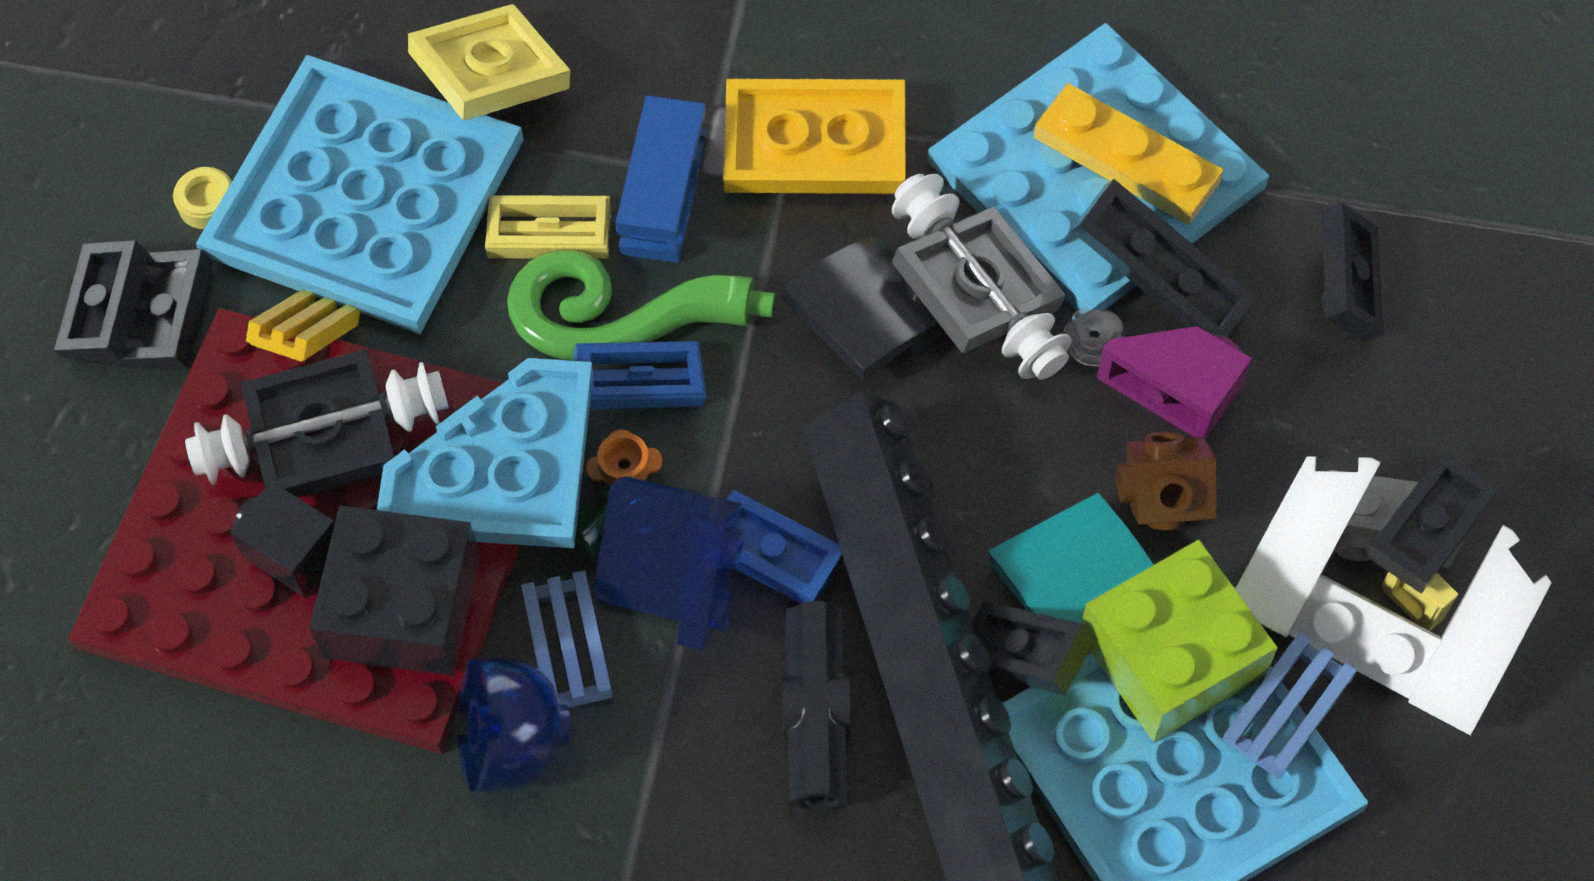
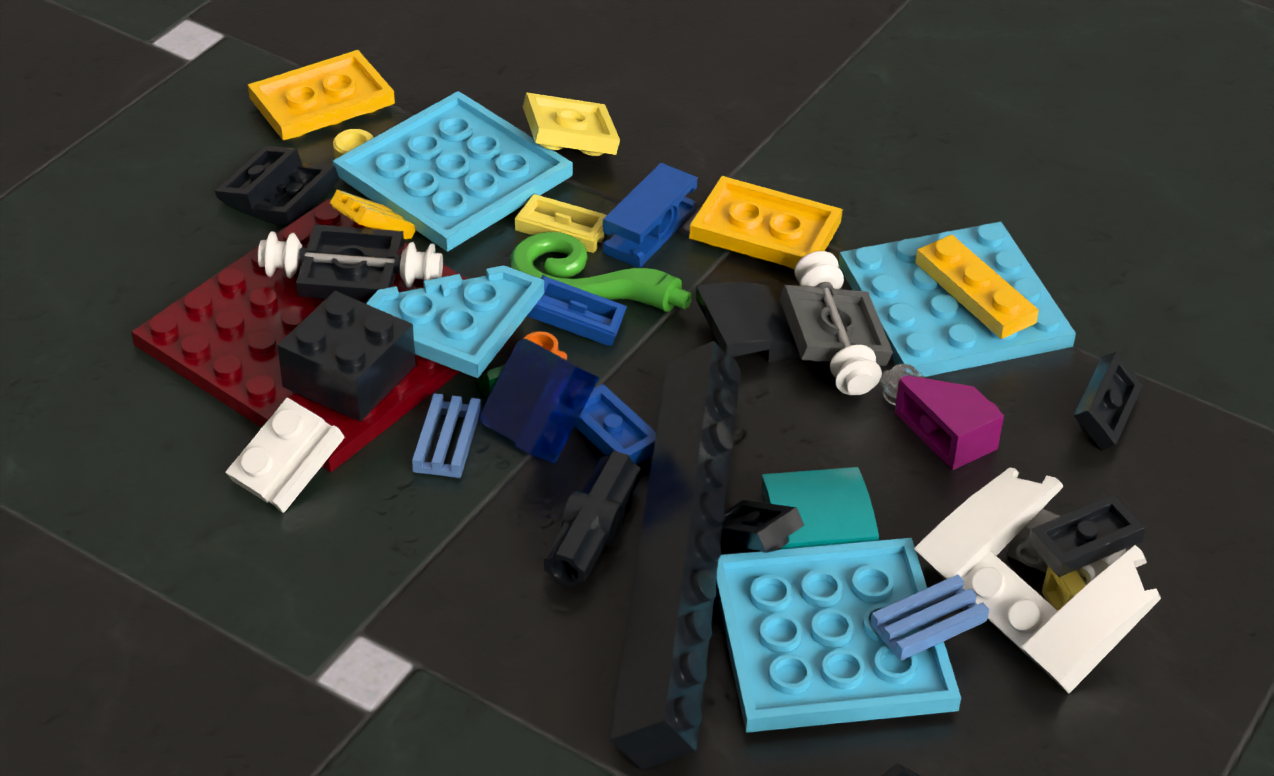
camera: 20 degrees right, 20 degrees down
black brick [229,481,335,598] -> none
clear blue cylinder [458,657,571,794] -> none
black plate [1071,179,1256,338] -> none
lime brick [1081,540,1278,743] -> none
reddish brown brick [1117,431,1216,530] -> none
none -> white plate [226,397,345,513]
none -> yellow plate [248,50,395,141]

